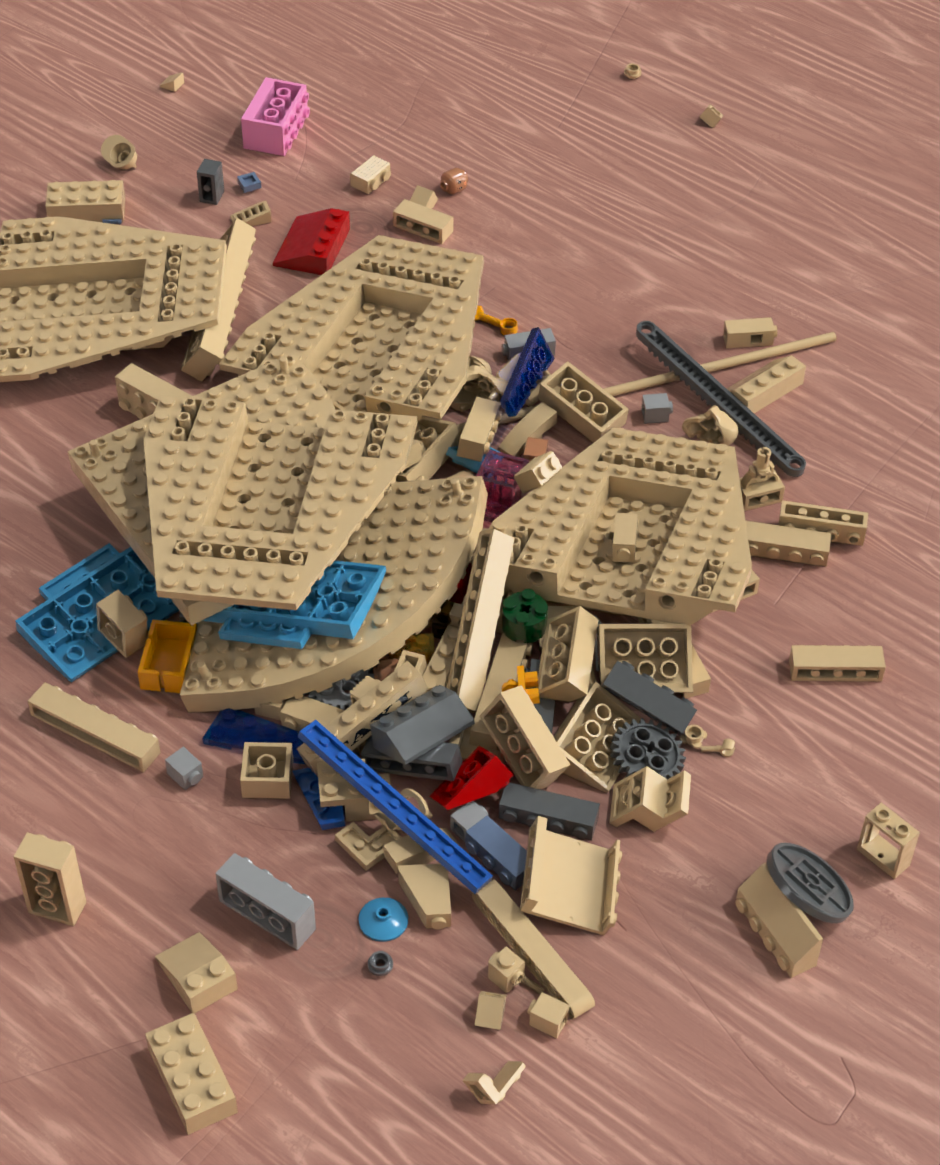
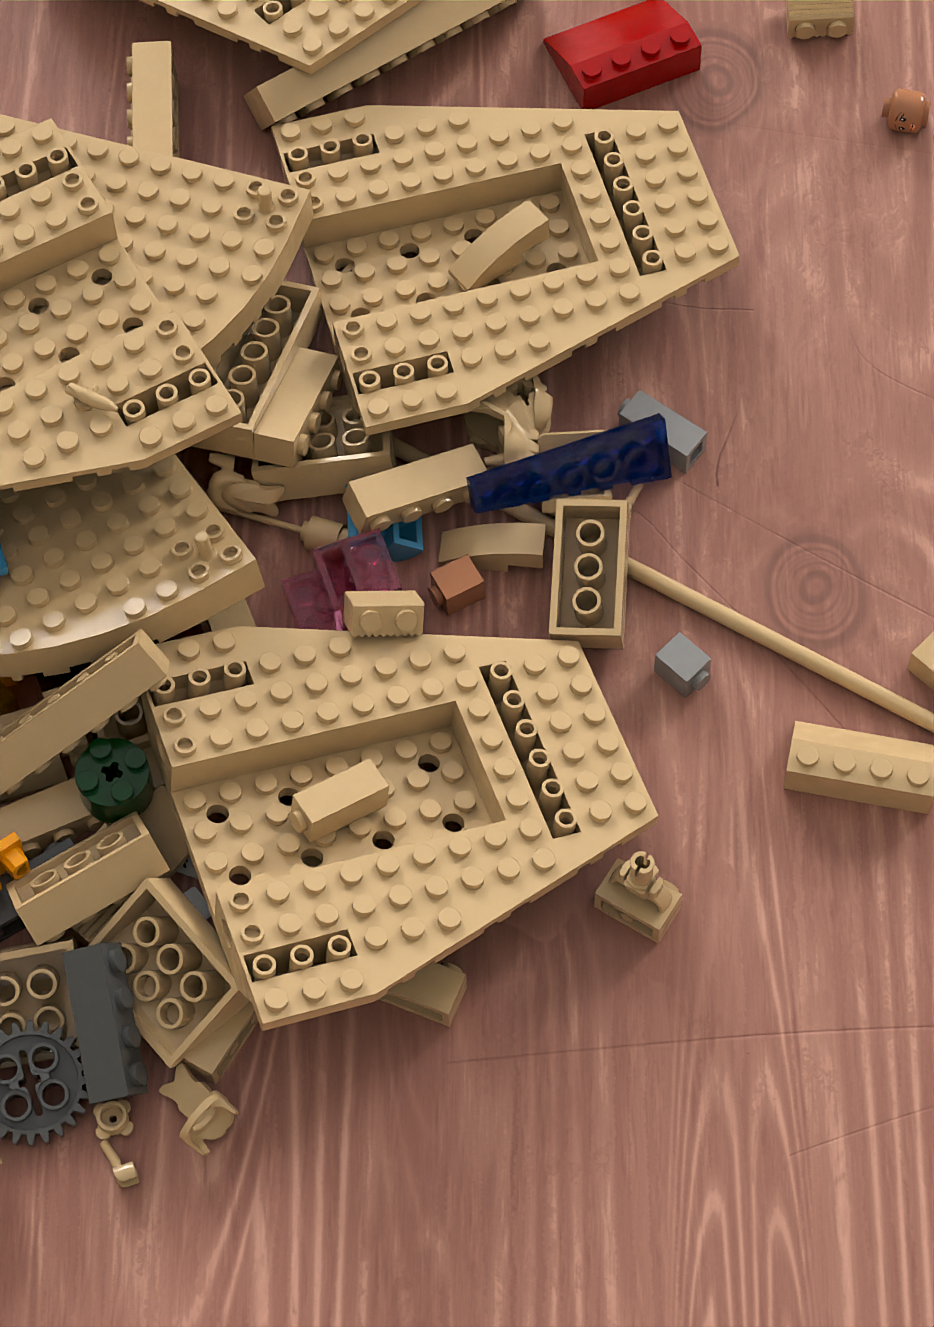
camera: 55 degrees right, 15 degrees up
tan brick [393,199,453,244] -> none
tan brick [410,185,438,209] -> none
light orange piece [475,306,518,336] -> none
dark grey gear [636,321,806,477] -> none
tan head [682,405,738,446] -> none
tan brick [746,521,831,567] -> none
tan brick [778,500,868,546] -> none
tan brick [789,645,886,682] -> none
none -> tan helmet [65,383,118,412]
none -> tan hair [159,1063,240,1156]
none -> tan slope [448,199,550,291]

